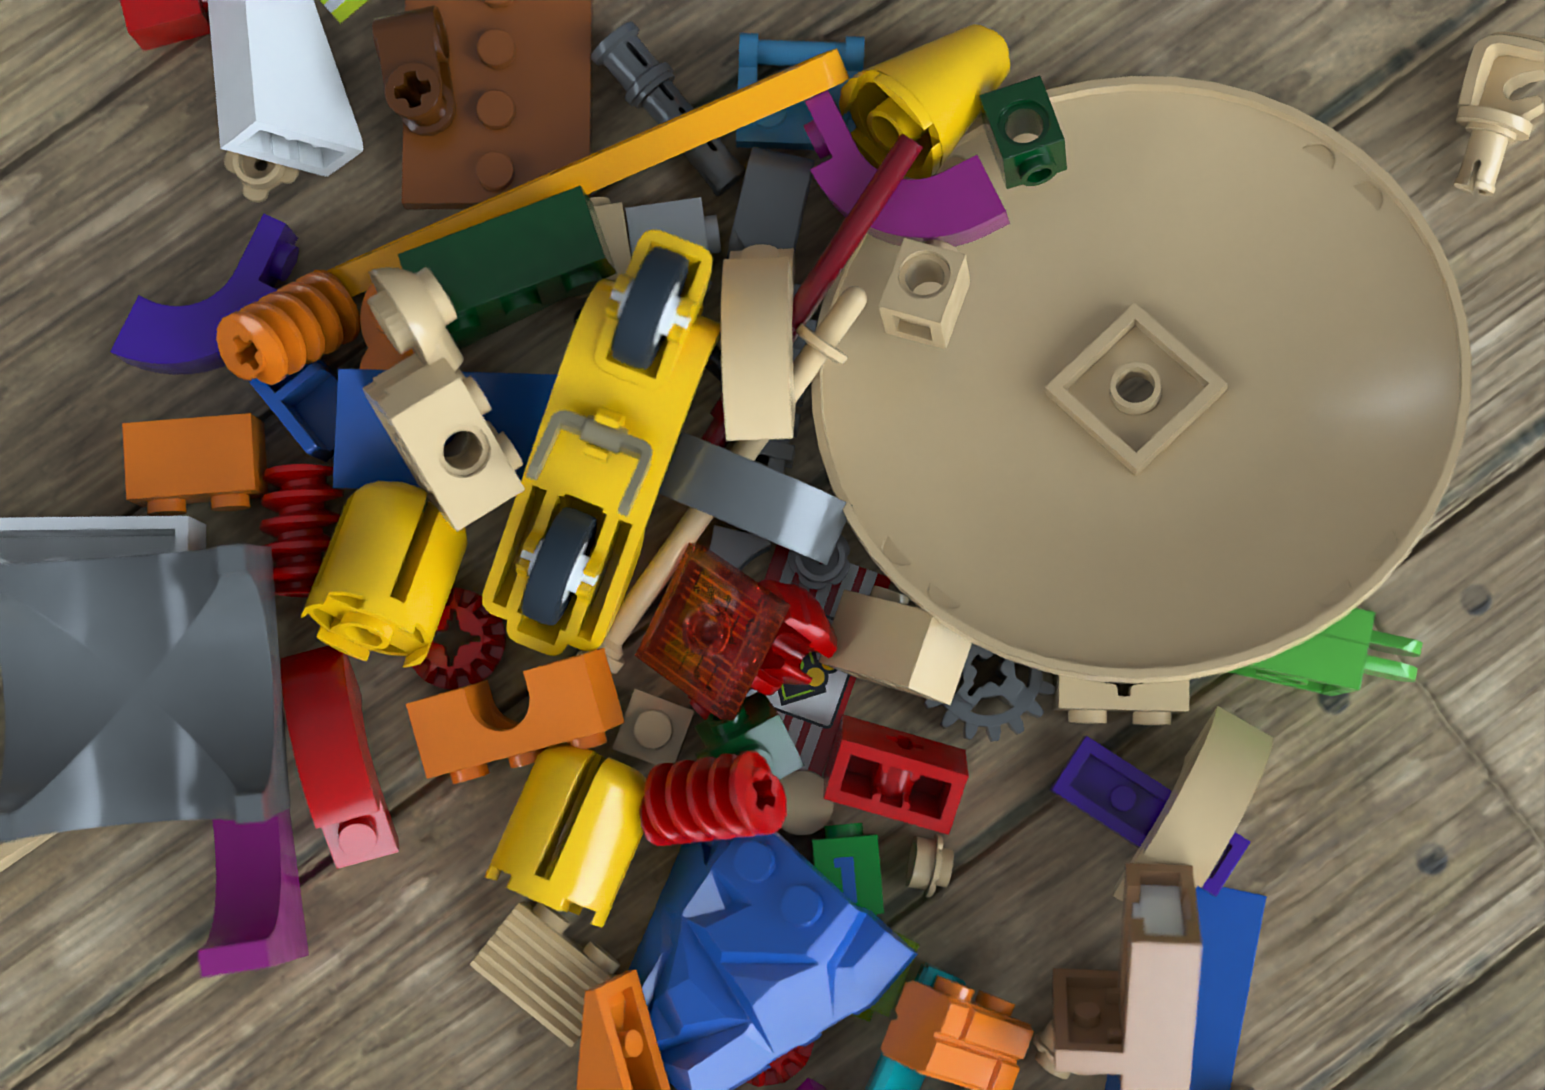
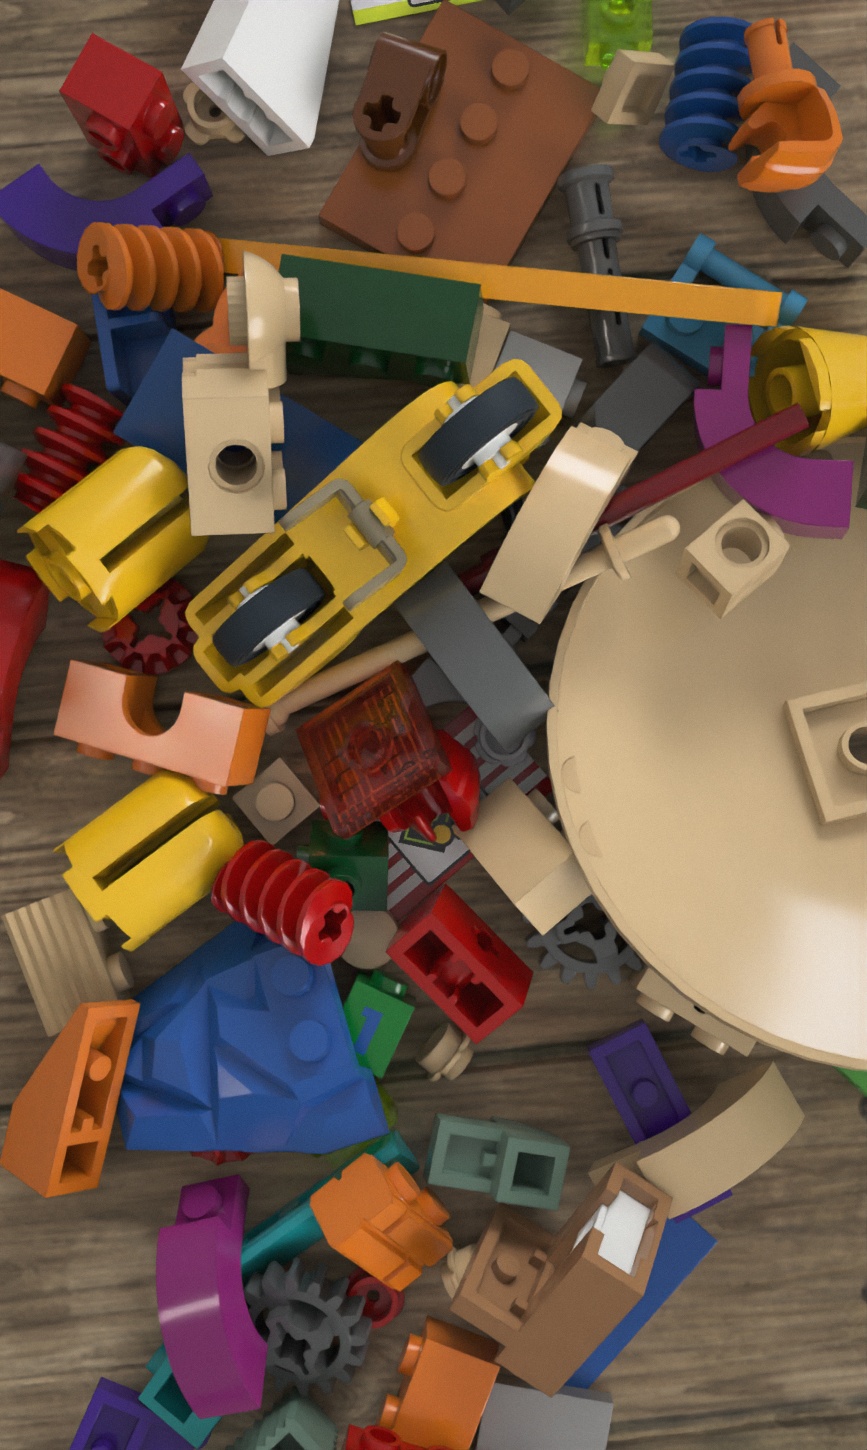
camera: 30 degrees right, 5 degrees up
none -> red brick [59,33,184,179]
none -> sand green brick [423,1113,571,1211]

